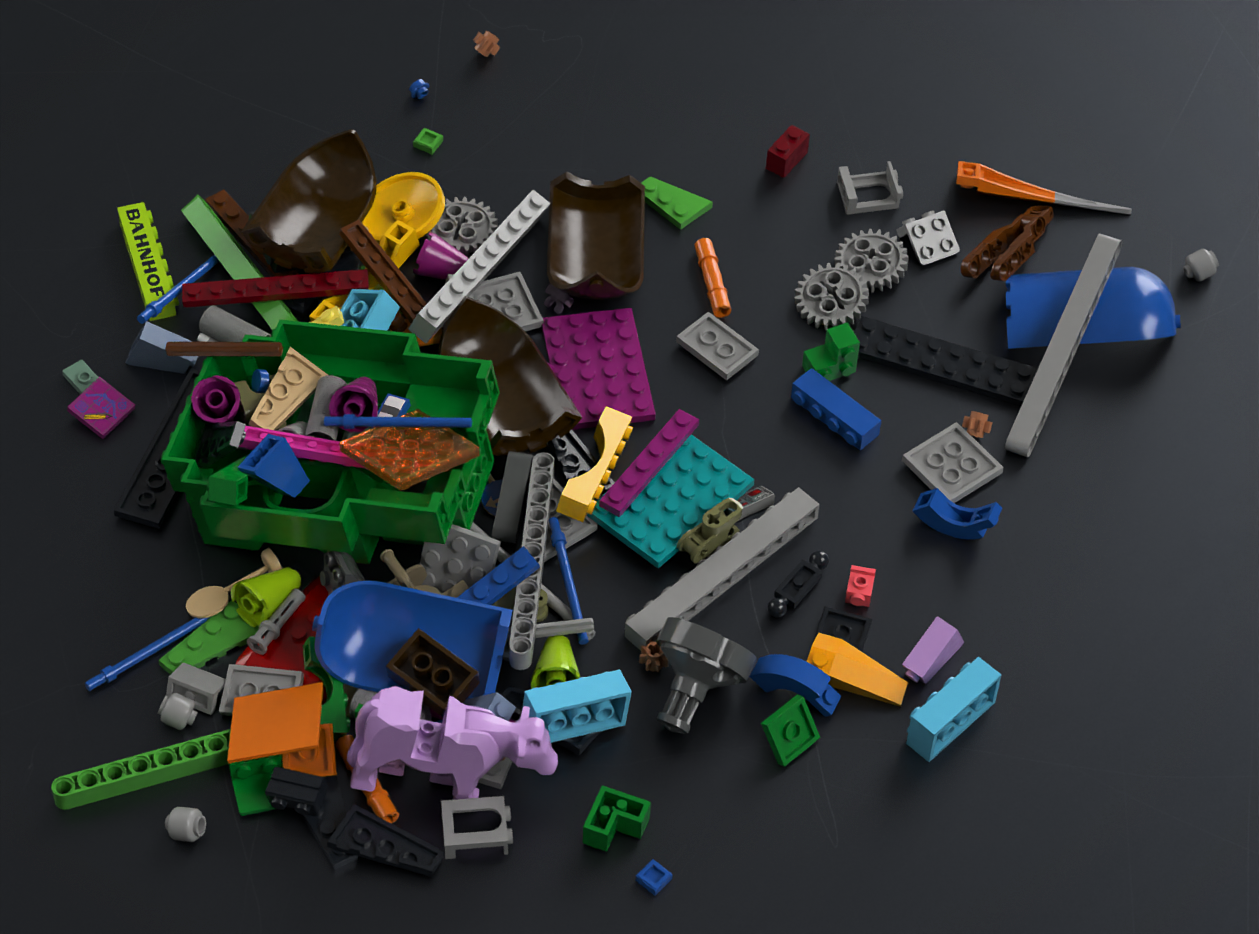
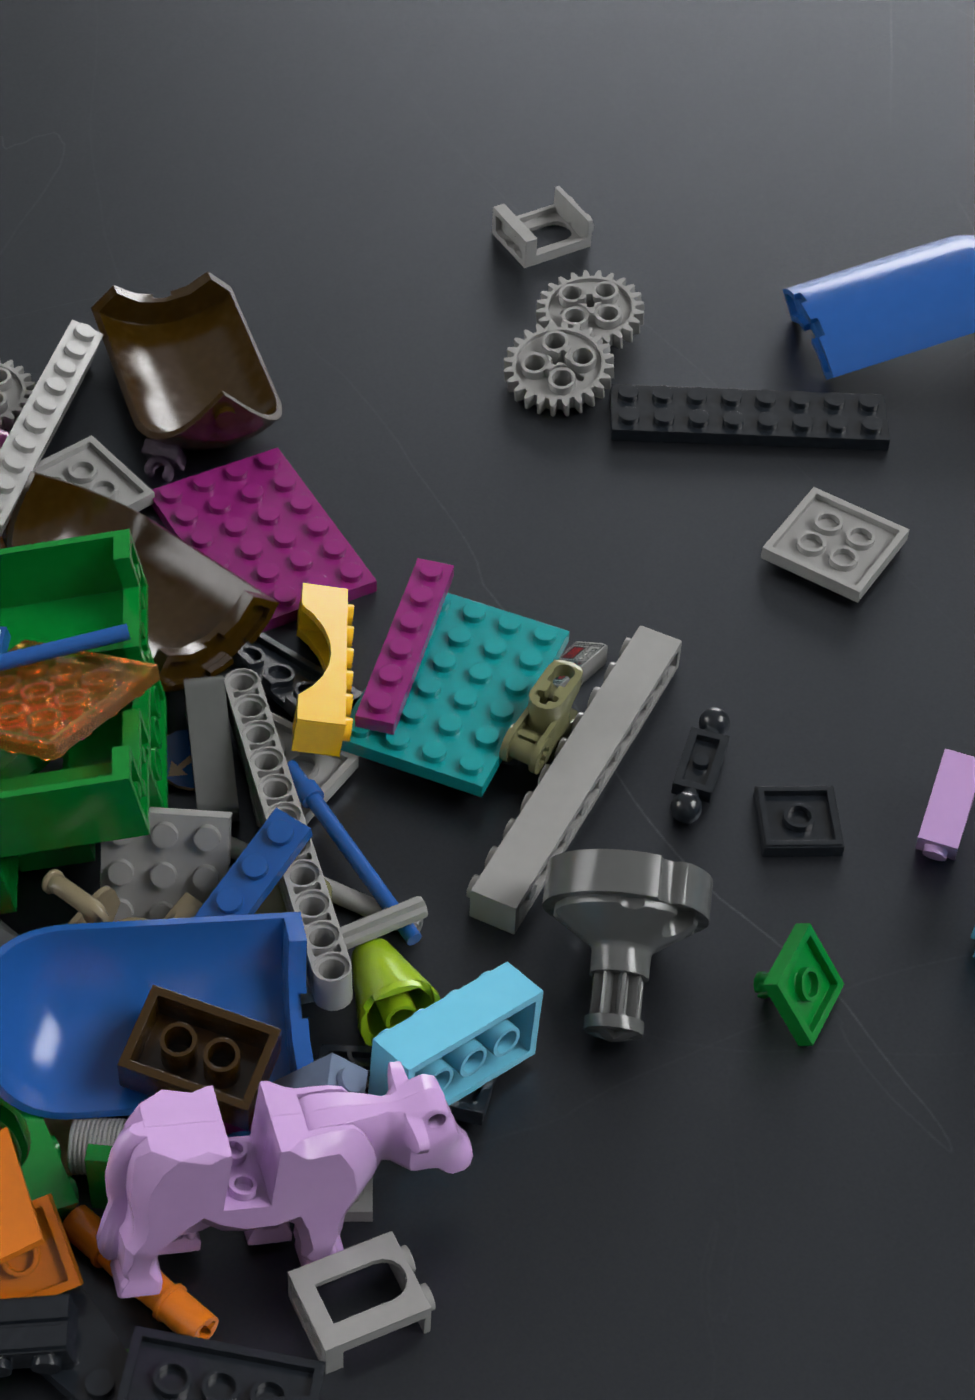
camera: 20 degrees left, 5 degrees down
green brick [583,785,651,852] -> none
blue tile [635,859,673,896] -> none
nougat gear [639,640,669,673] -> none
bright green wing [641,176,713,230] -> none
light grey plate [676,312,759,380] -> none
orange piece [694,238,731,318] -> none
blue arch [749,654,841,717] -> none
dark red brick [766,125,810,178] -> none
blue brick [791,368,881,450] -> none
green brick [802,323,860,381] -> none
light orange wedge [807,633,908,707] -> none
coral brick [845,565,876,607] -> none
light grey bracket [896,210,960,266] -> none
blue arch [913,488,1002,539] -> none
orange plate [956,161,1132,215] -> none
reddish brown piece [961,206,1054,281] -> none
nougat gear [962,411,993,438] -> none
light grey beam [1005,234,1122,458] -> none

